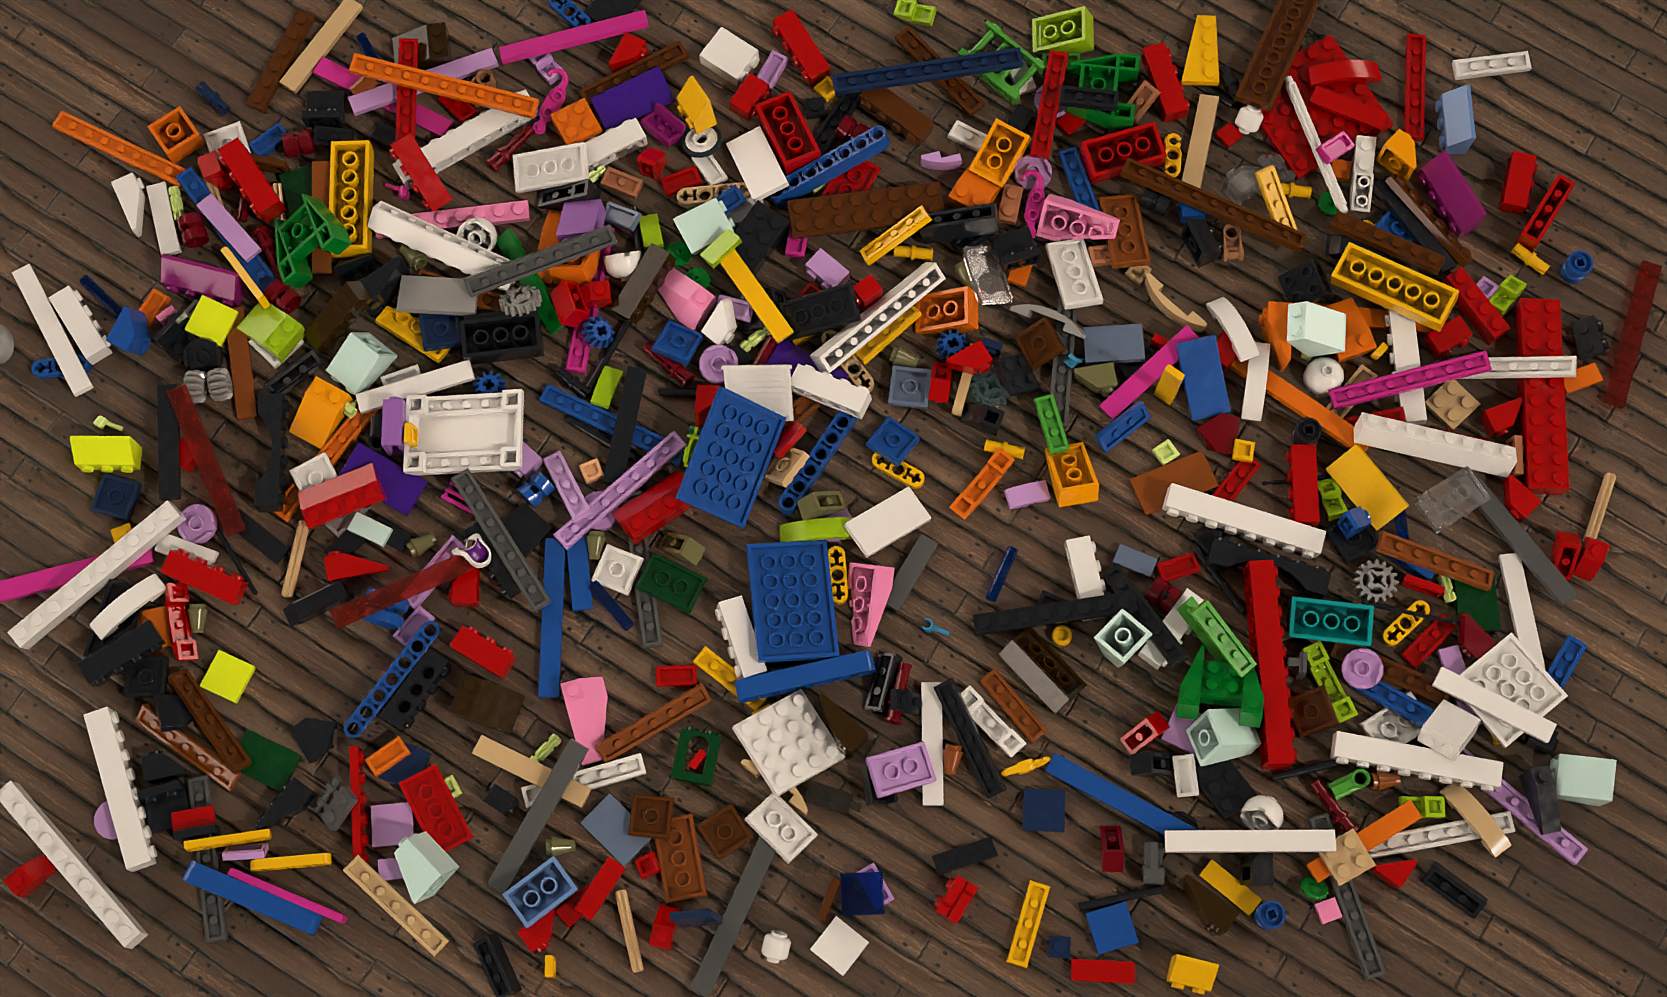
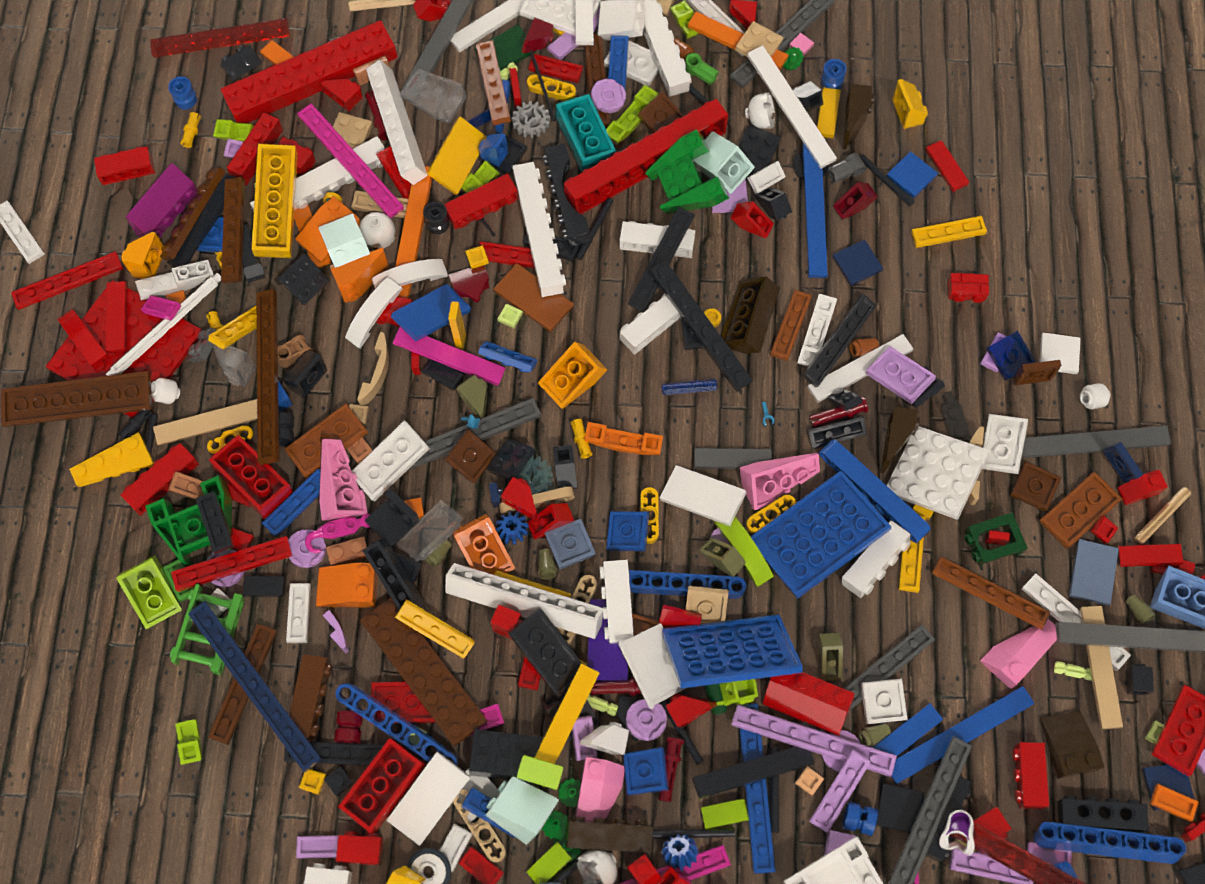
camera: 120 degrees left, 5 degrees down
black pin [554,366,592,400] -> none
clear blue axle [588,580,634,631] -> none
reddish brown tile [628,794,675,840] -> none
dark green tile [635,552,708,615] -> none
red tile [656,665,697,687] -> none
red brick [772,9,831,87] -> none
lavender brick [805,248,850,290] -> none
yellow pin [893,245,933,260] -> none
black slope [932,837,998,876] -> none
light orange slope [969,118,1032,188] -> none
yellow piece [1001,756,1050,777] -> none
lavender slope [1004,480,1051,509] -> none
light grey slope [1010,304,1086,339] -> none
bright green tile [1034,394,1070,455] -> none
dark blue plate [1048,935,1071,959] -> none
sand blue tile [1083,324,1145,365] -> none
light aqua slope [1094,608,1153,668] -> none
sand blue tile [1112,544,1158,579] -> none
dark red wheel [1144,576,1182,613] -> none
red tile [1155,552,1201,582] -> none
bright green fence [1176,596,1257,677] -> none
red tile [1215,122,1243,149] -> none
dark grey plate [1287,652,1307,680] -> none
dark red pin [1309,778,1360,834] -> none
green piece [1318,191,1339,216] -> none
medium blue slope [1435,85,1476,154] -> none
white tile [1452,356,1577,379] -> none
red slope [1503,474,1542,523] -> none
red brick [1515,174,1576,252] -> none

